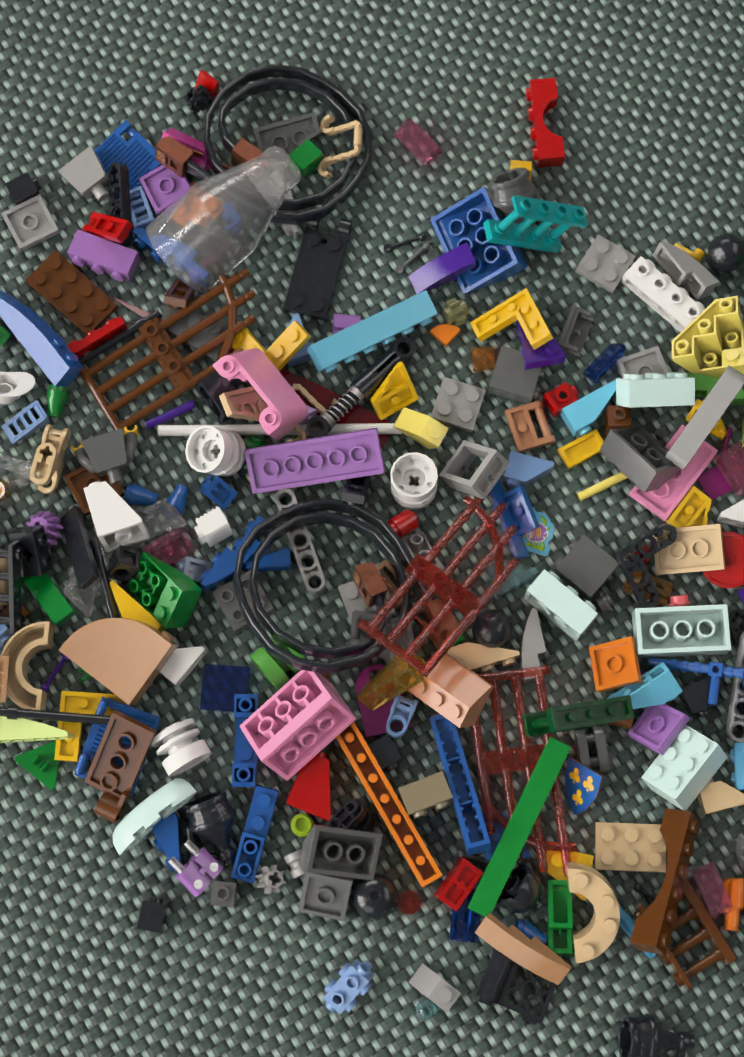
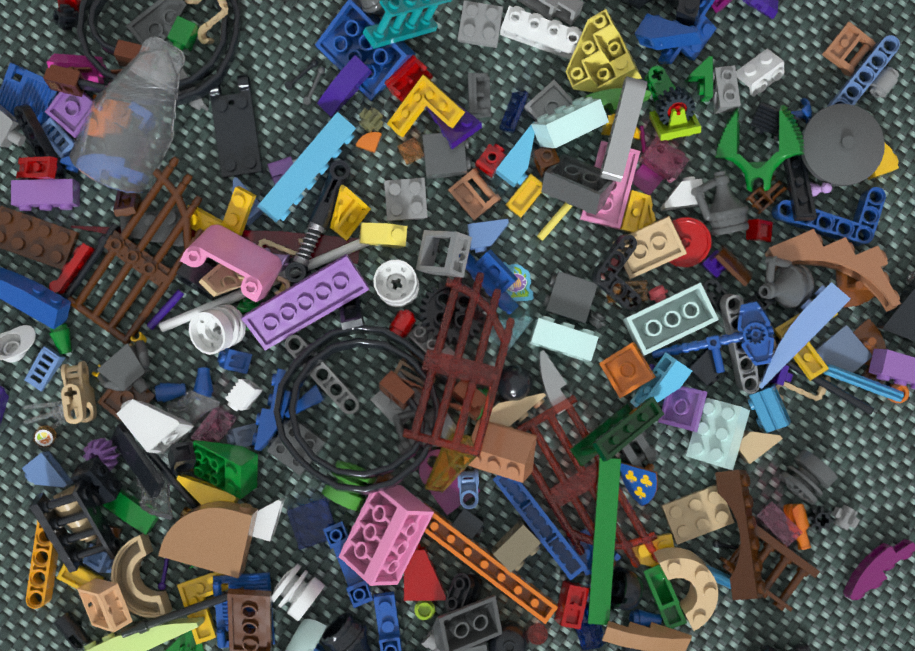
camera: 30 degrees left, 10 degrees up
none -> red hinge [384,55,433,102]
none -> black gear [419,281,486,346]

